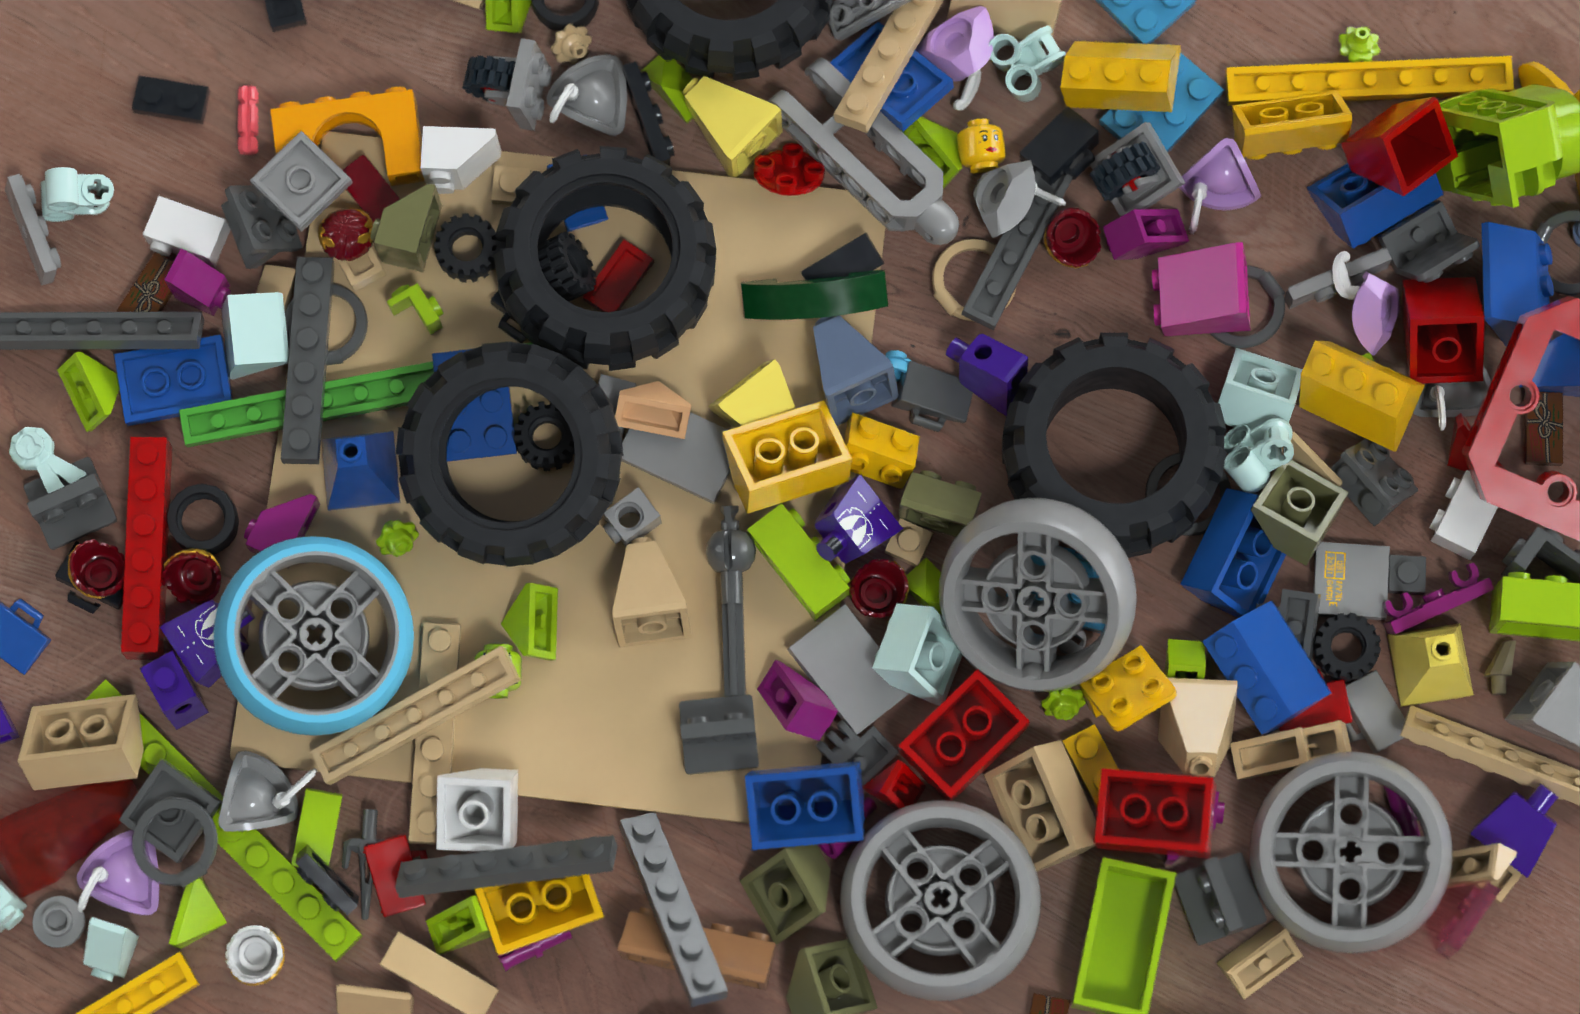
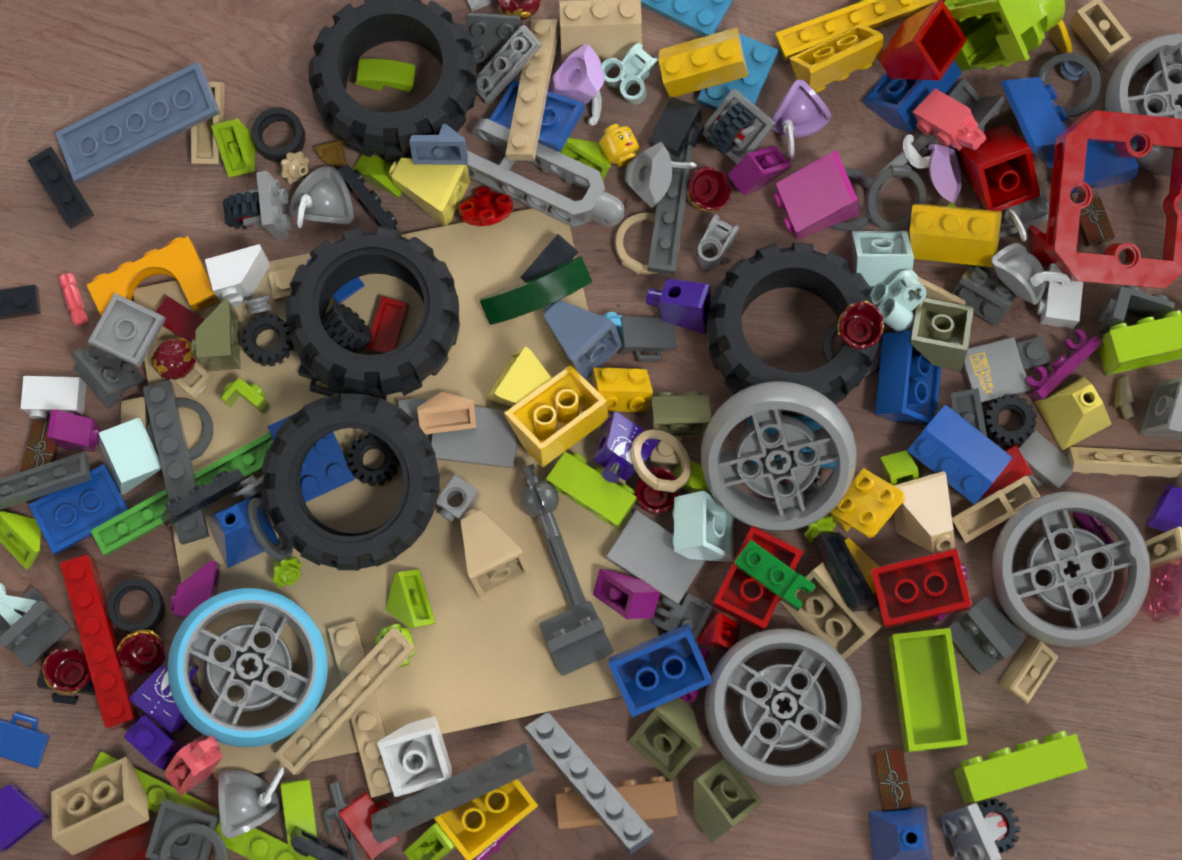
camera: 20 degrees left, 0 degrees up
none -> black plate [161,468,244,527]
none -> coral hinge [163,735,223,796]
none -> light grey piece [231,475,263,499]
none -> light grey bush [244,295,272,314]
none -> dark grey piece [247,497,293,561]
none -> pearl gold tile [314,140,347,169]
none -> sand blue slope [409,124,469,165]
none -> tan piece [631,429,691,492]
none -> light grey piece [696,214,740,270]
none -> green plate [733,540,816,611]
none -> black plate [814,532,879,612]
none -> dark red hair [838,301,884,350]
none -> dark grey piece [866,165,926,231]
none -> coral hinge [913,88,987,151]
none -> light grey hat [992,243,1071,305]

